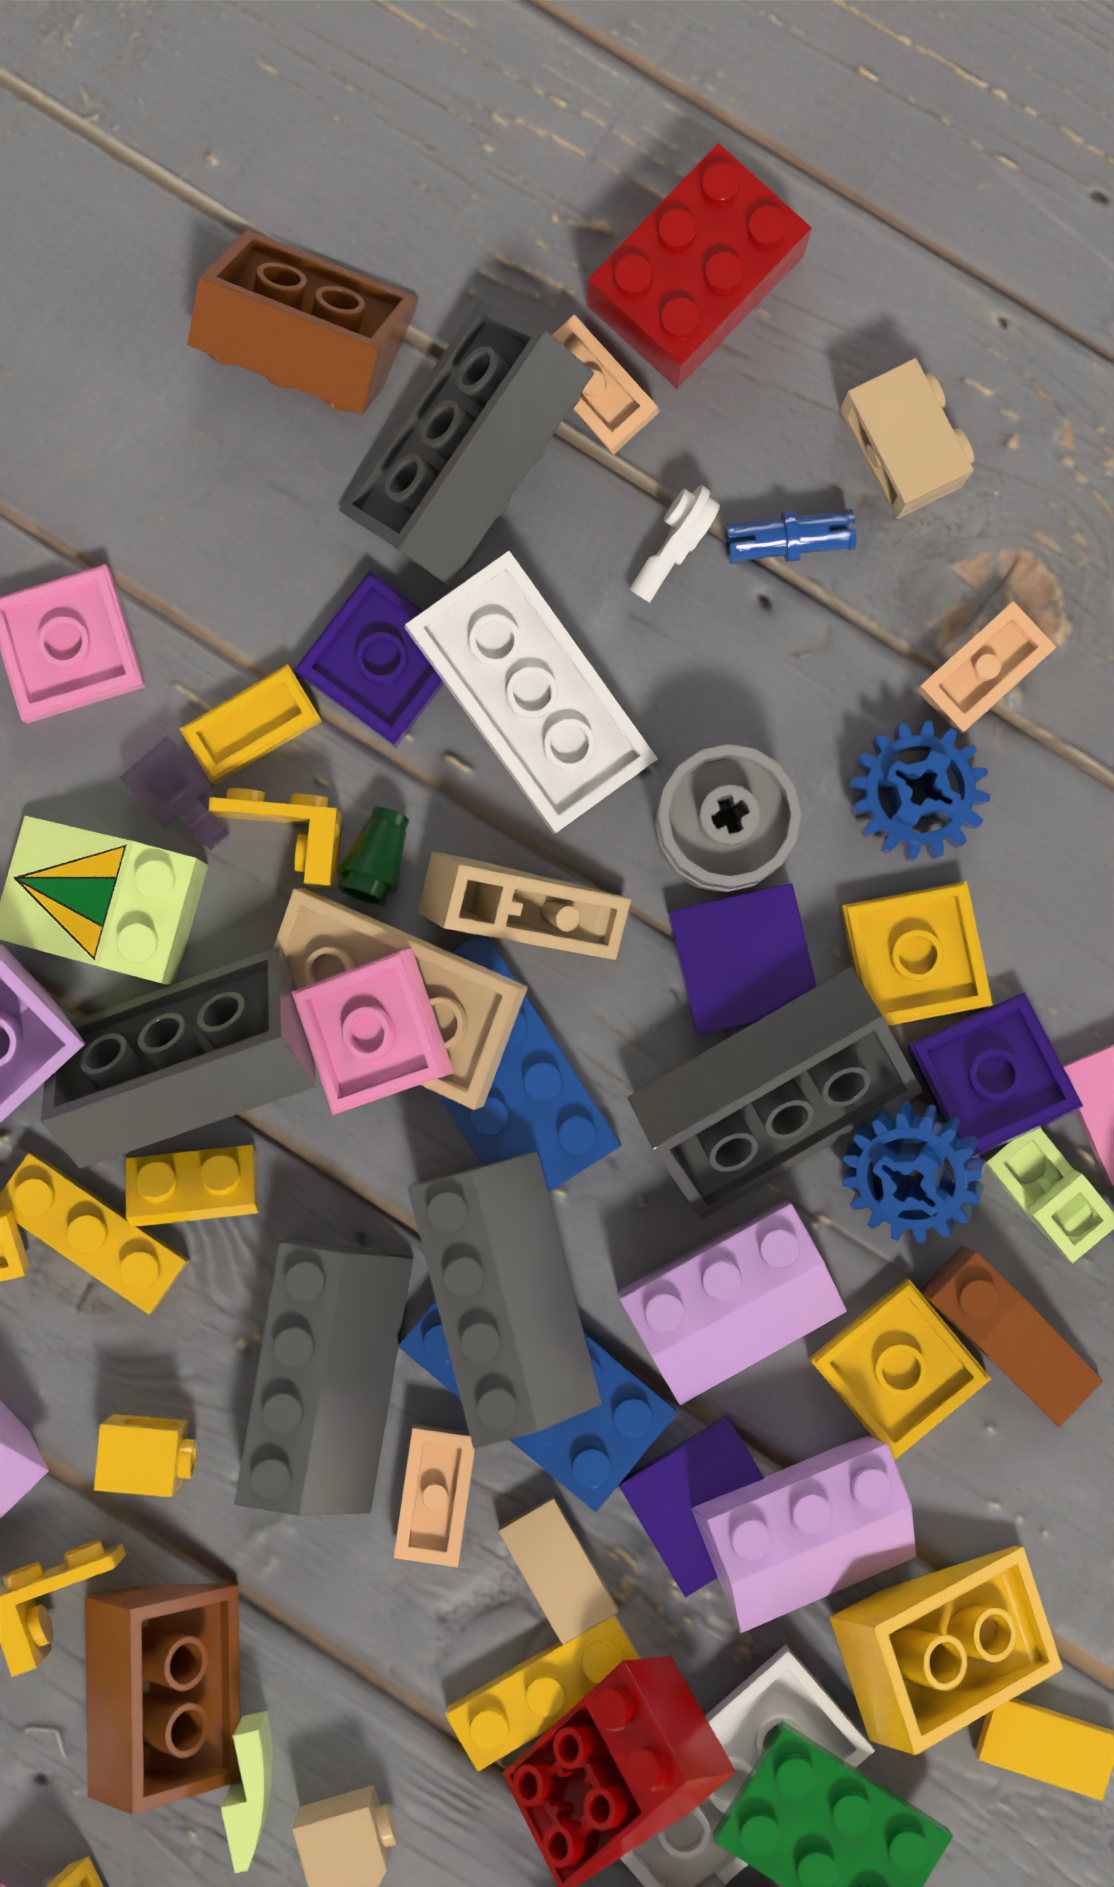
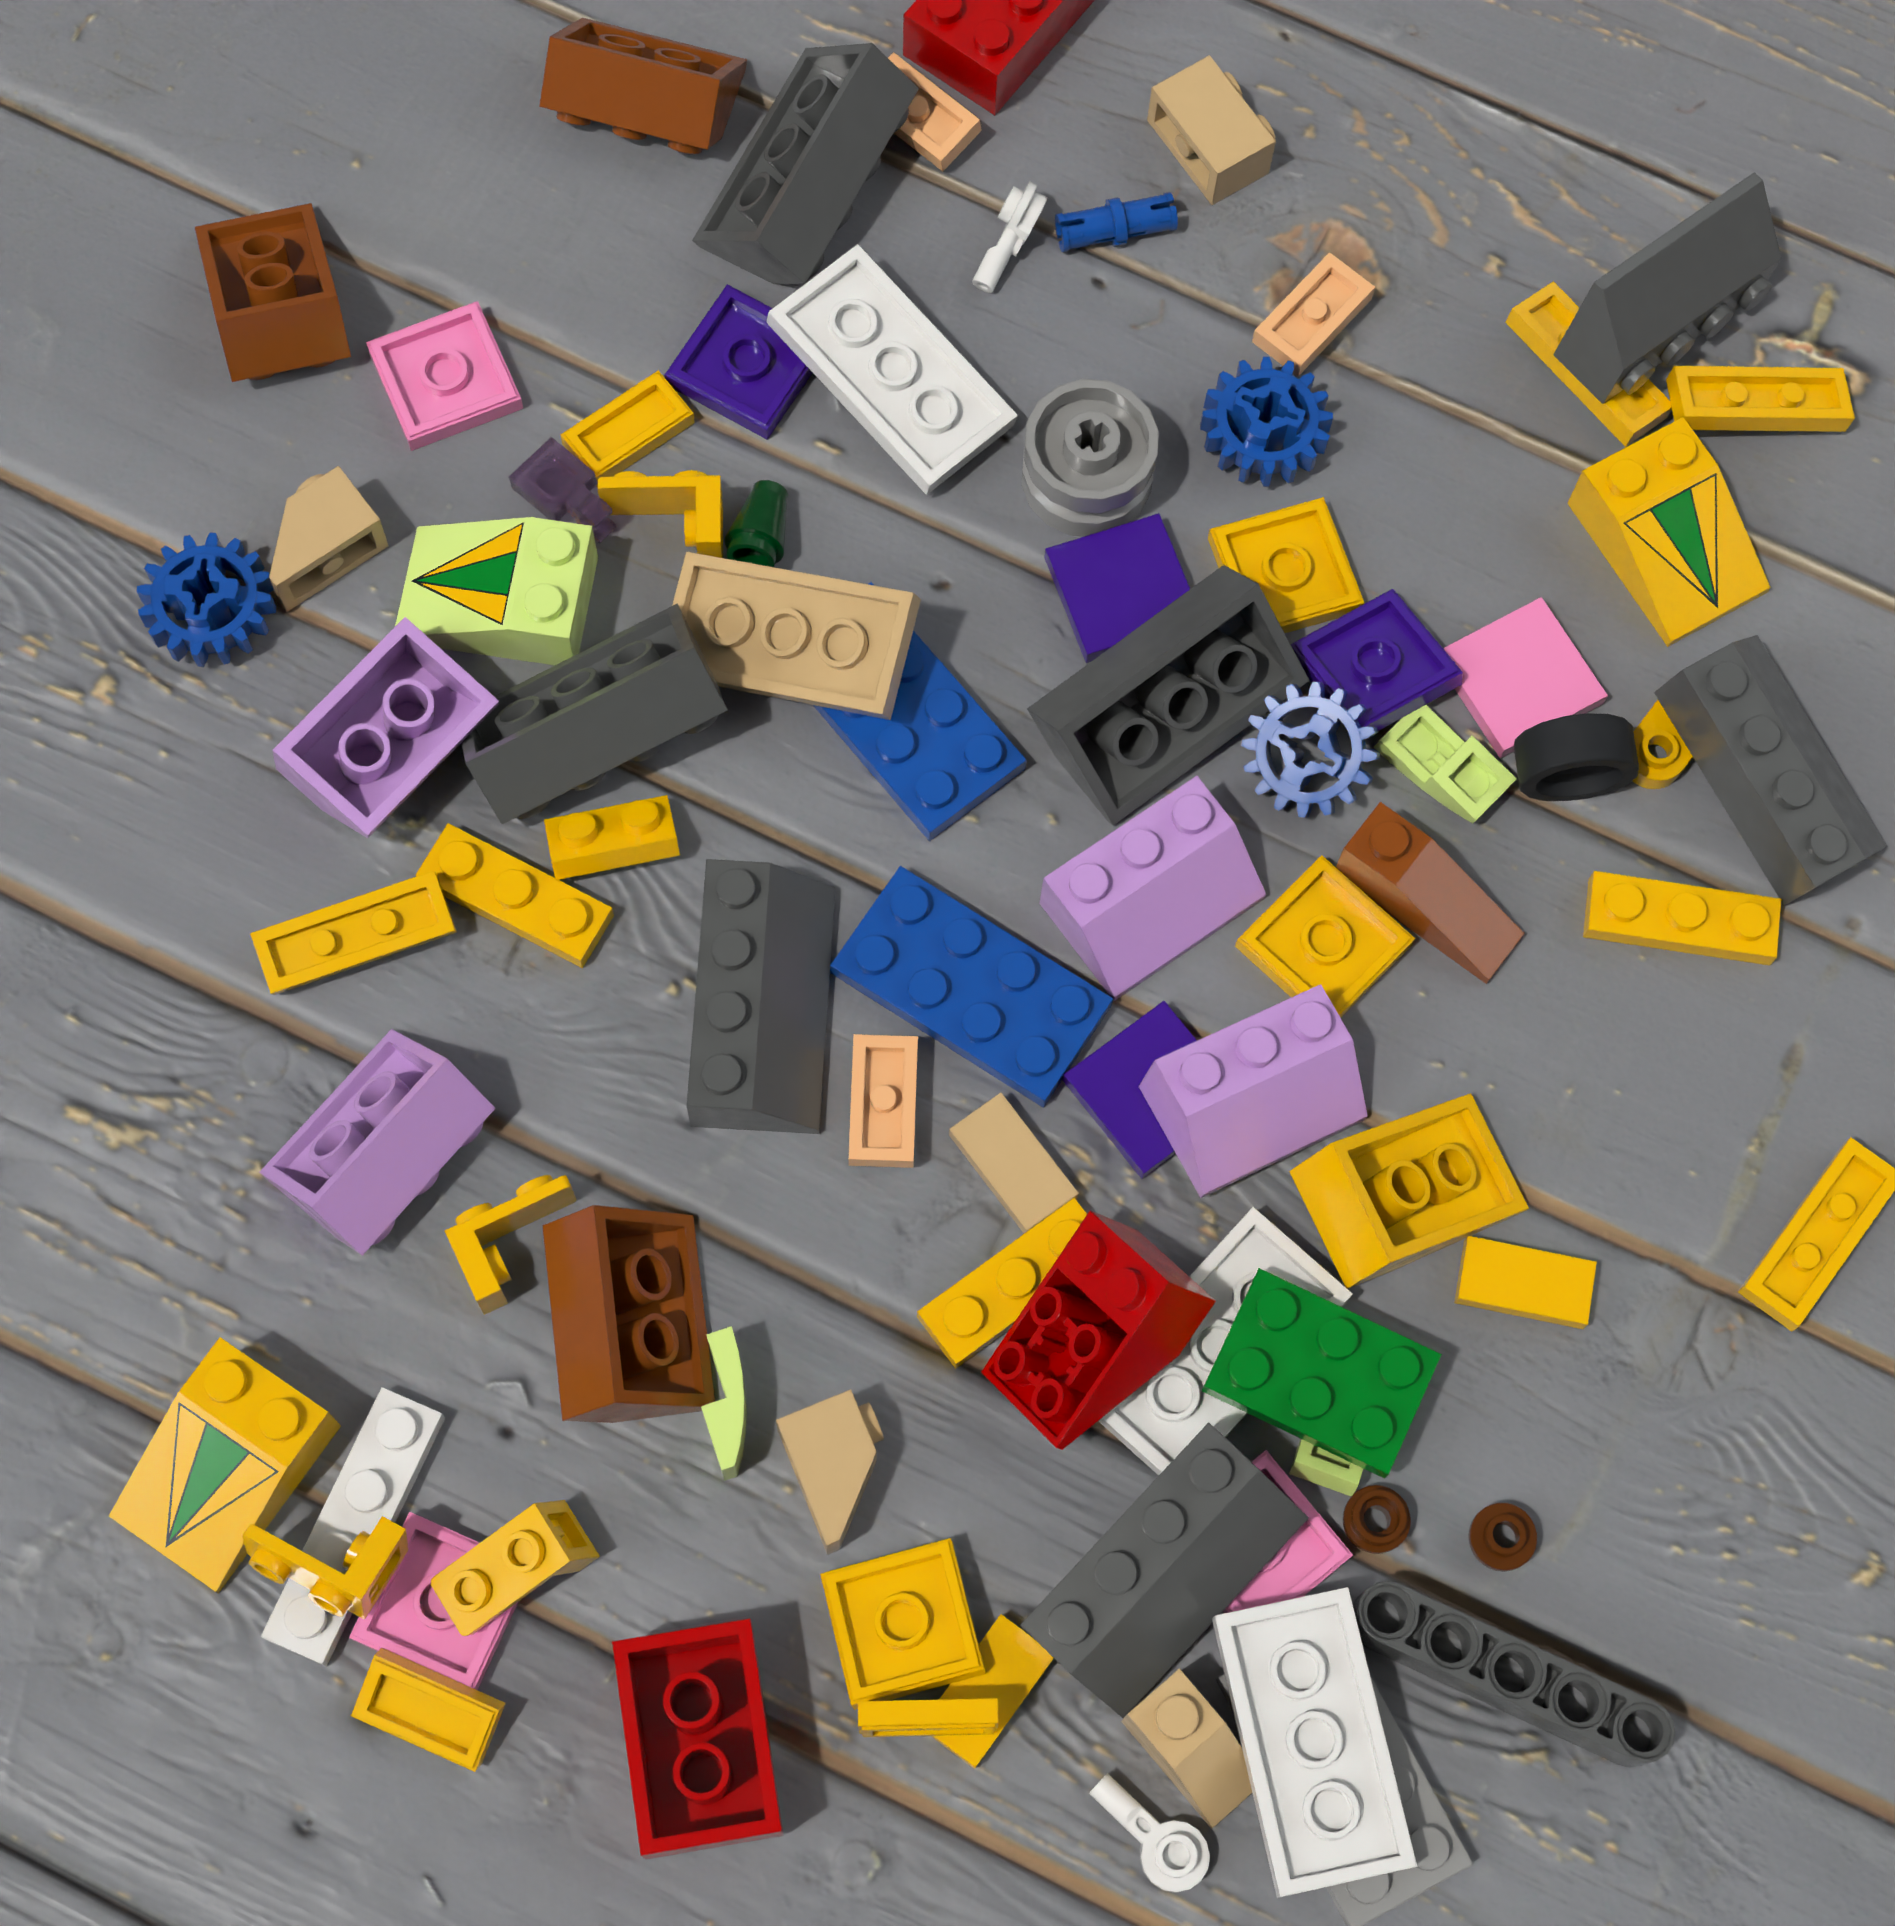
camera: 10 degrees left, 15 degrees down
yellow brick [94,1414,197,1497] -> none
bright pink tile [291,949,454,1115] -> none
dark grey slope [408,1151,602,1449] -> none
tan slope [417,851,631,960] -> none

